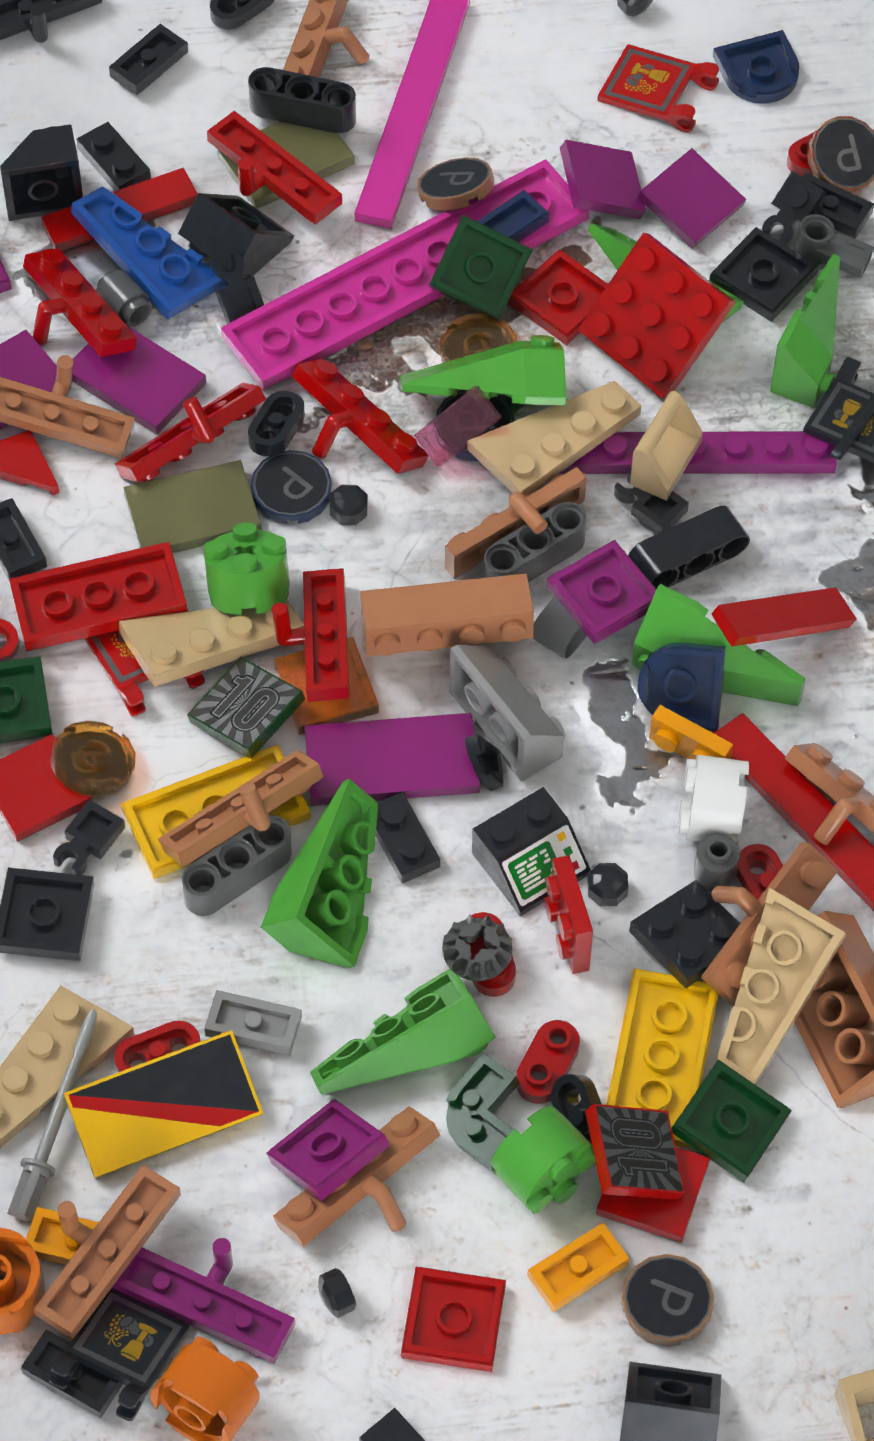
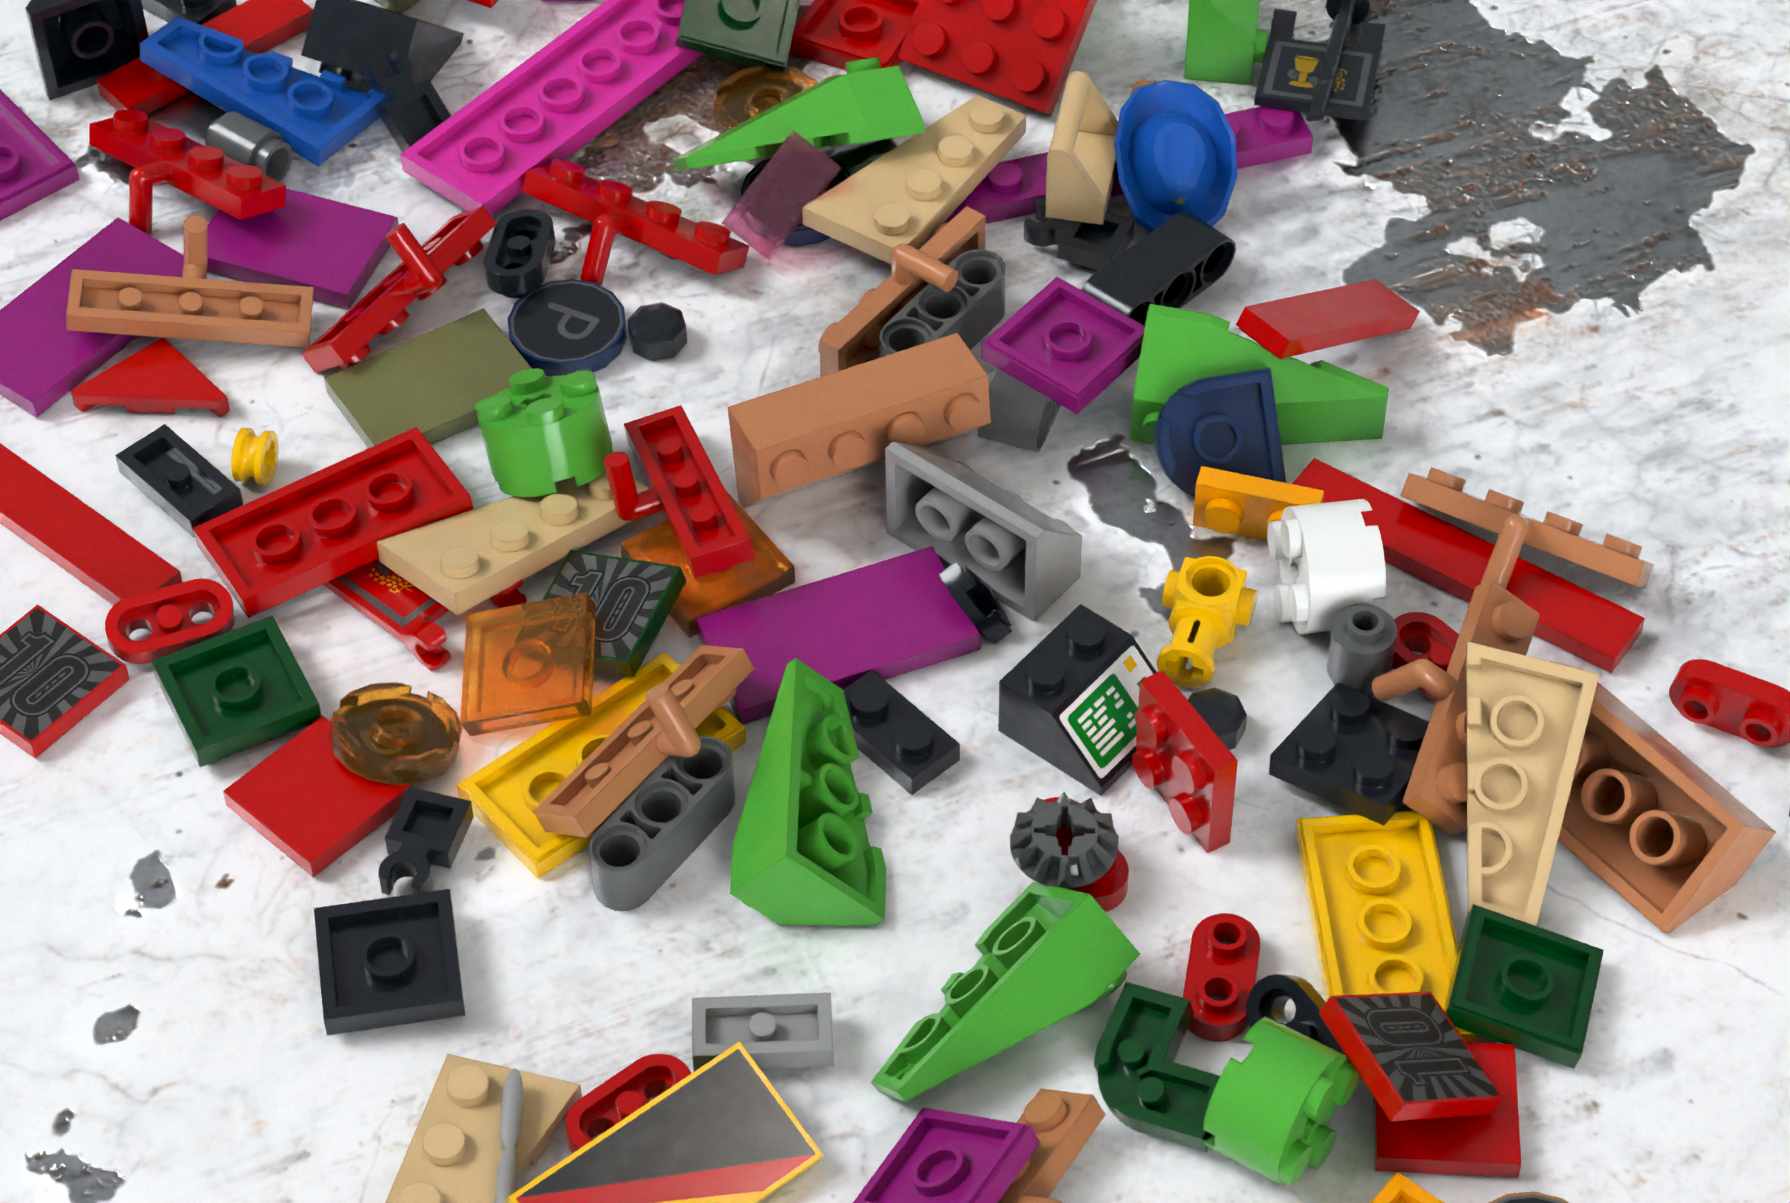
camera: 15 degrees left, 10 degrees down
none -> yellow bush [231,427,279,486]
none -> clear orange tile [460,592,596,736]
none -> blue hat [1114,79,1238,233]
none -> yellow connector [1156,556,1258,689]

